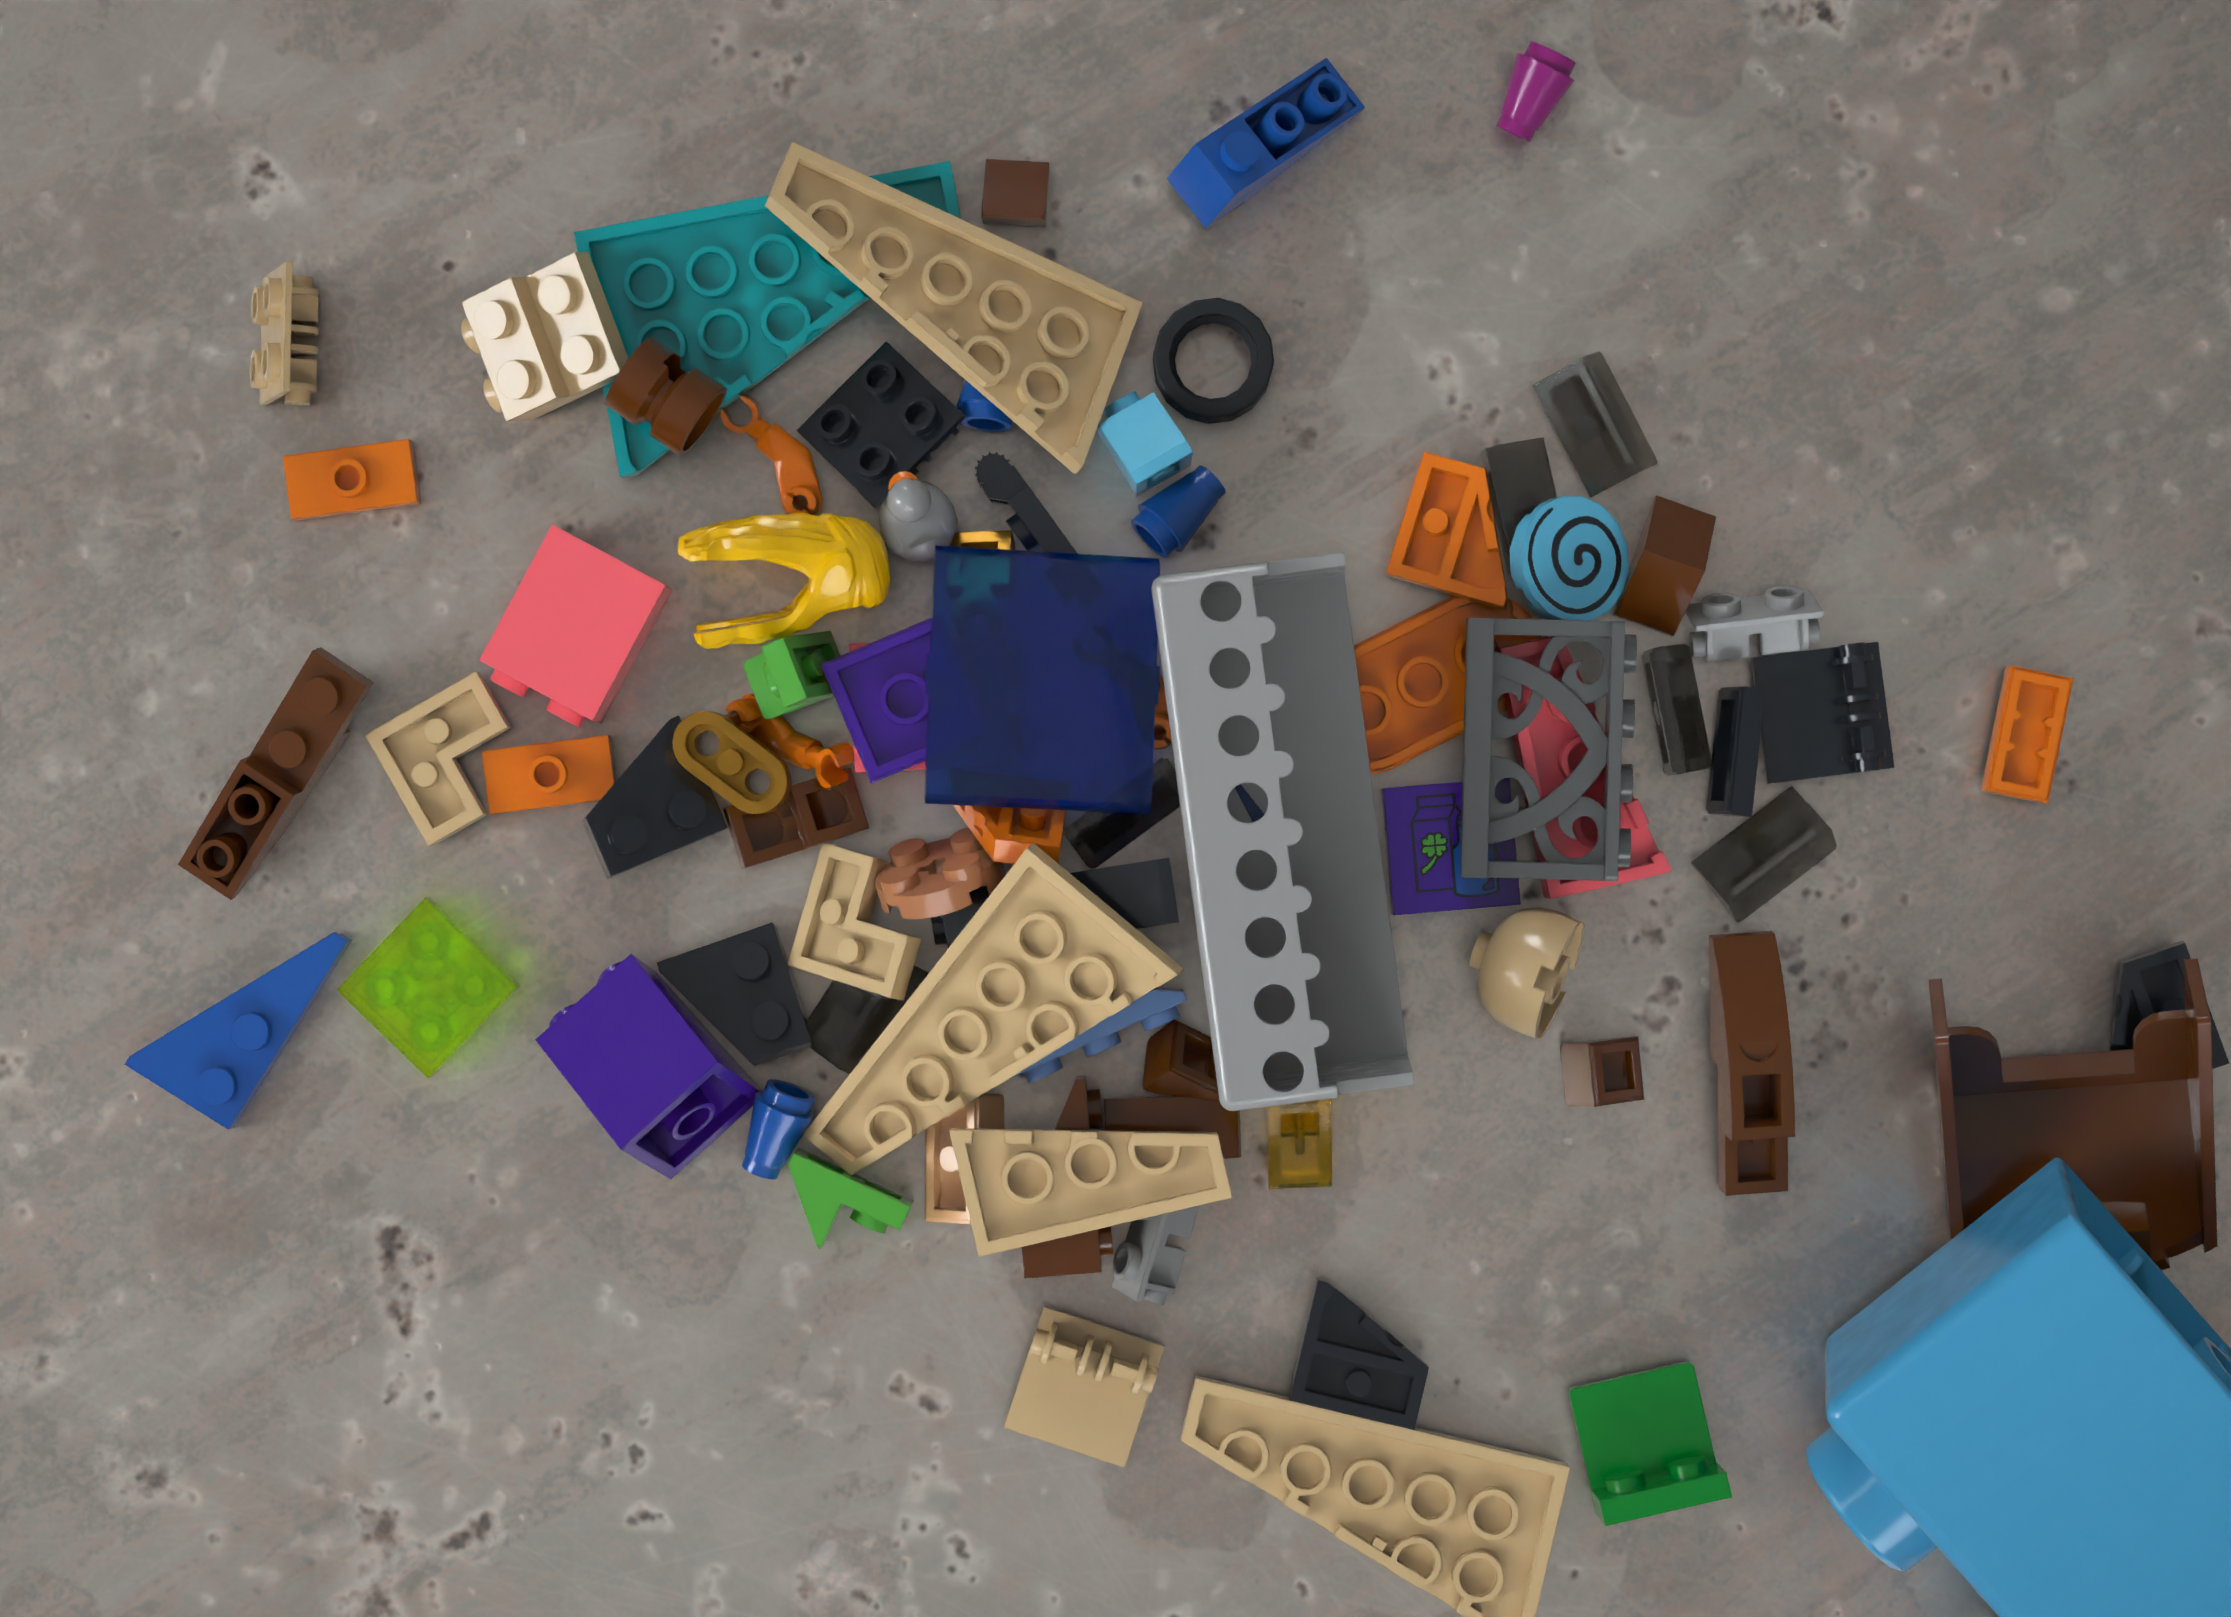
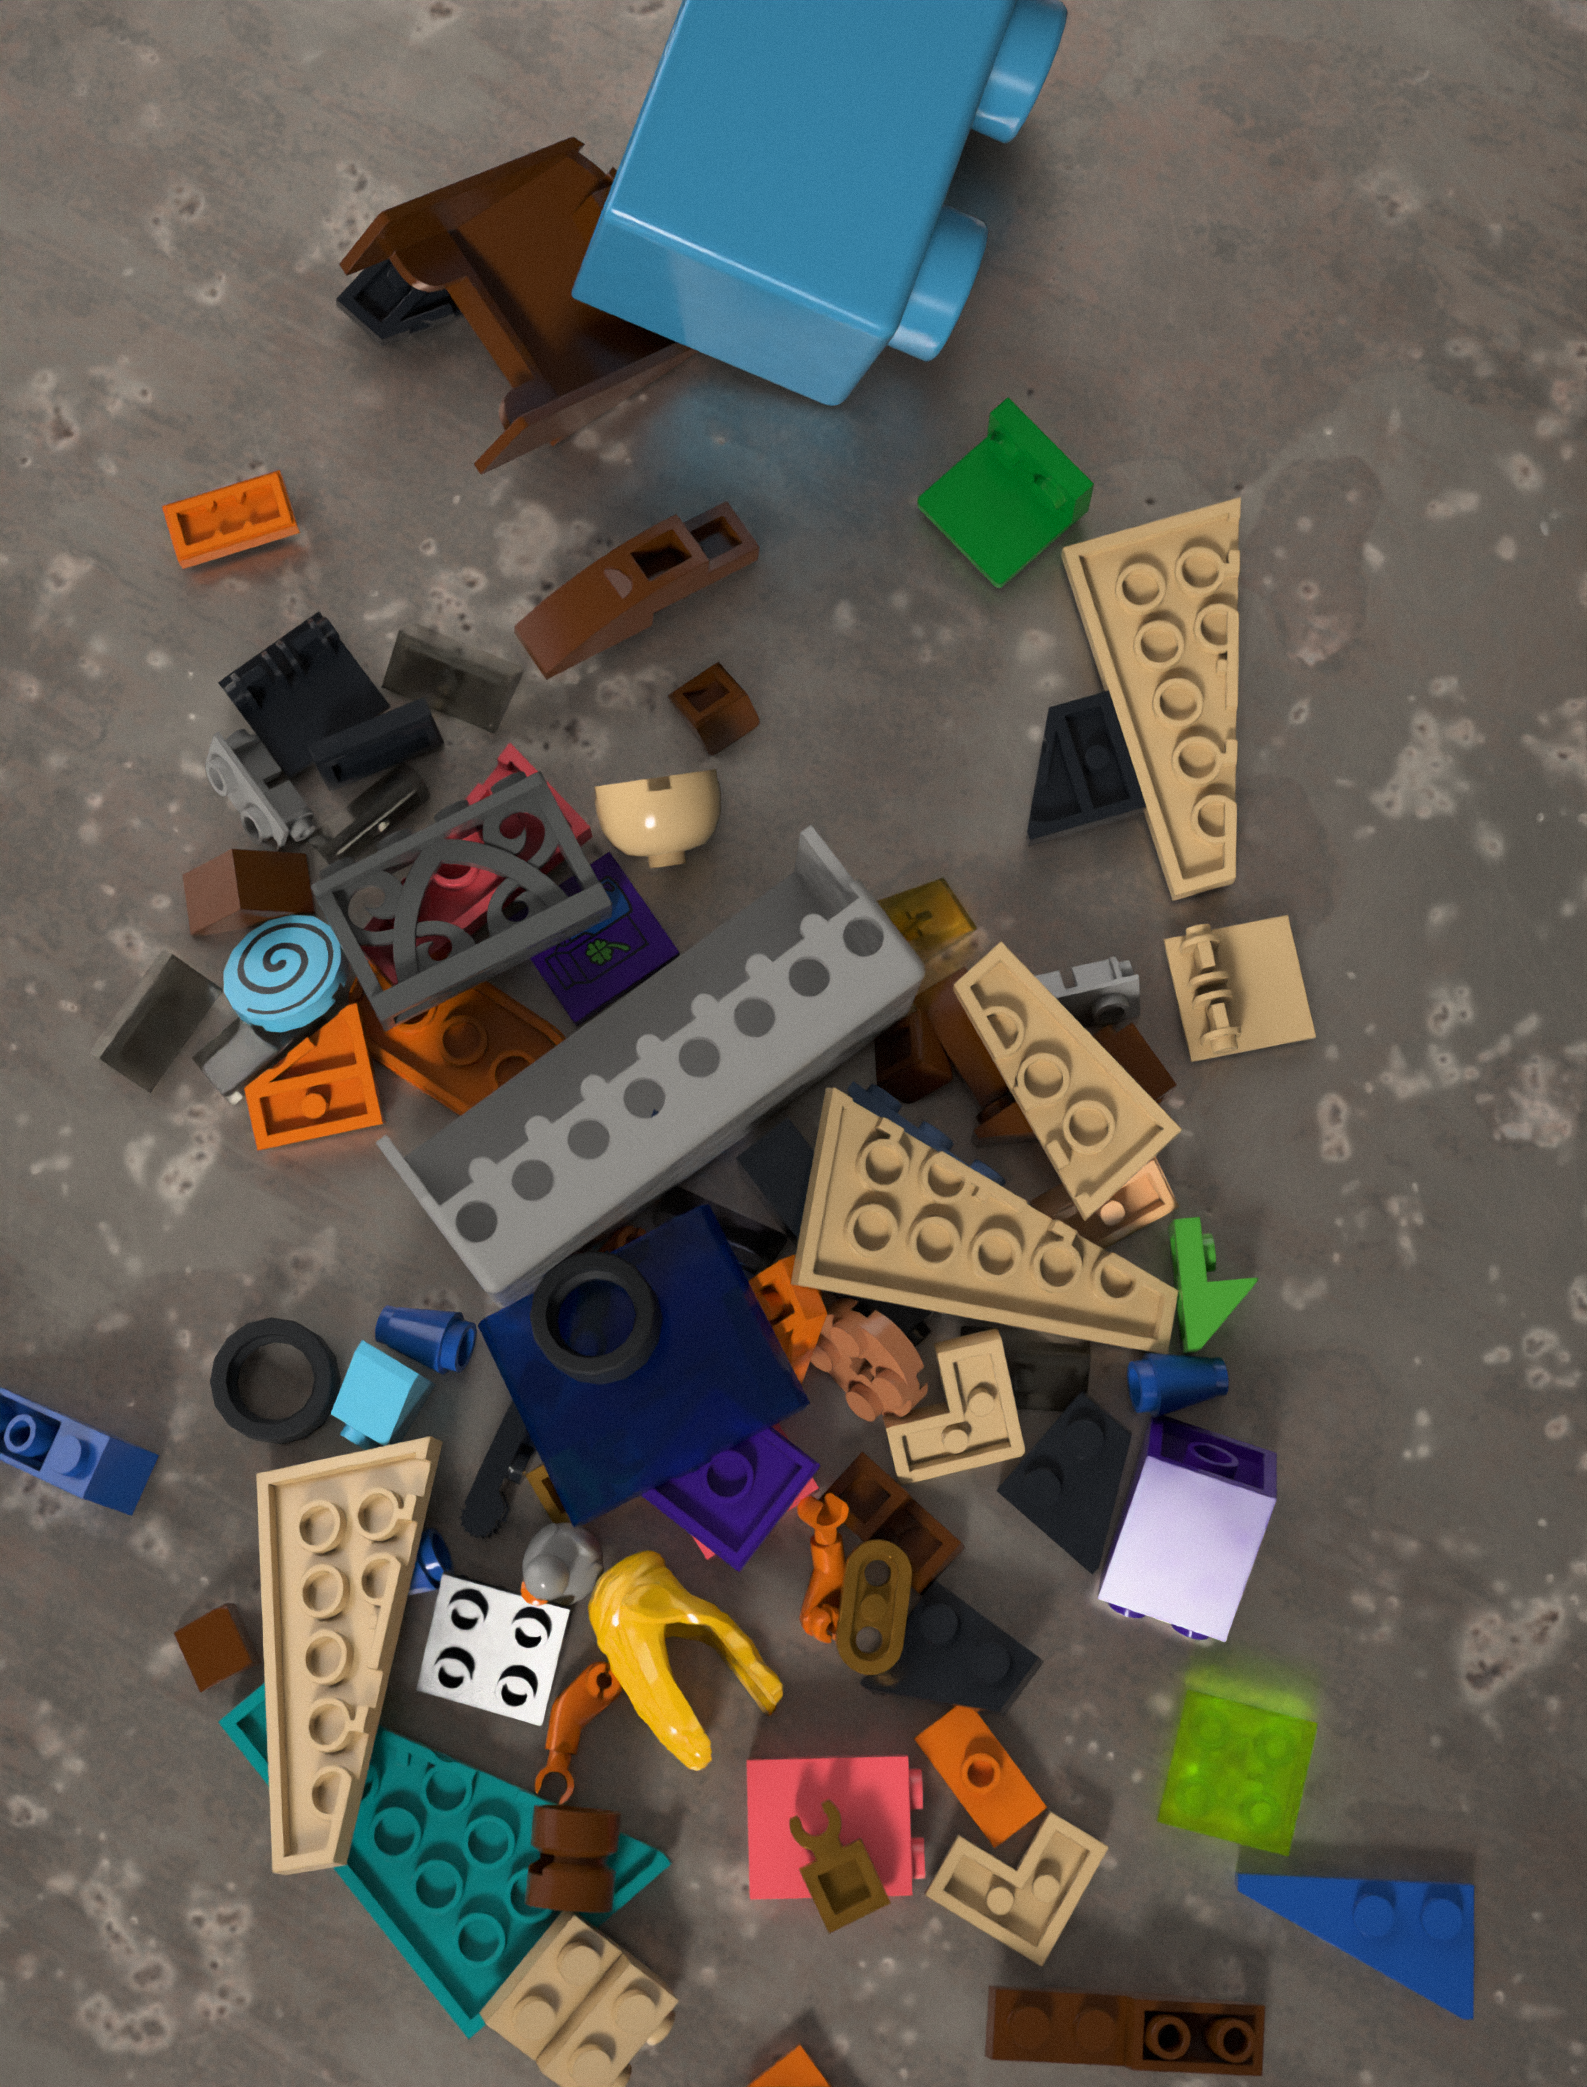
camera: 120 degrees left, 10 degrees down
bright green slope [744,630,840,719] -> none
none -> black tyre [530,1251,663,1385]
none -> pearl gold plate [789,1799,891,1934]

